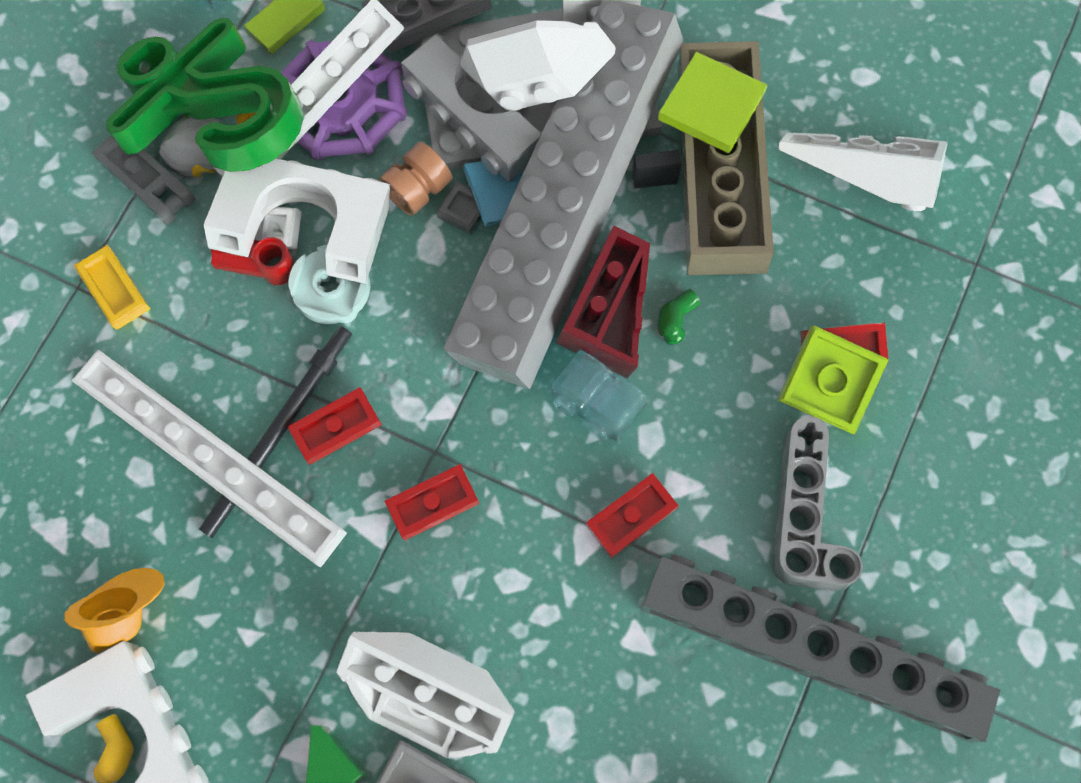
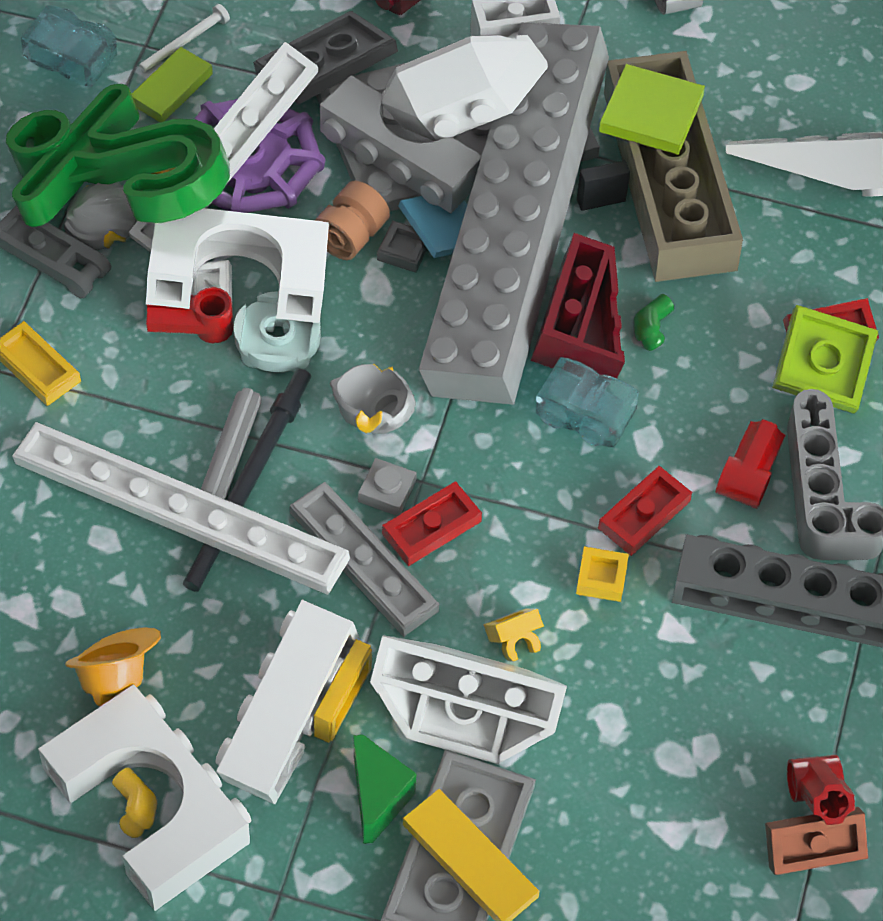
camera: 15 degrees left, 15 degrees down
red plate [288,387,382,465] -> none
none -> light grey axle [200,388,262,500]
none -> white wedge [216,600,361,804]
none -> light grey tile [290,482,440,637]
none -> yellow tile [314,639,372,743]
none -> light grey hair [330,364,416,434]
none -> light grey plate [358,458,417,516]
none -> yellow tile [483,609,544,661]
none -> yellow plate [576,546,629,602]
none -> red piece [715,419,786,509]

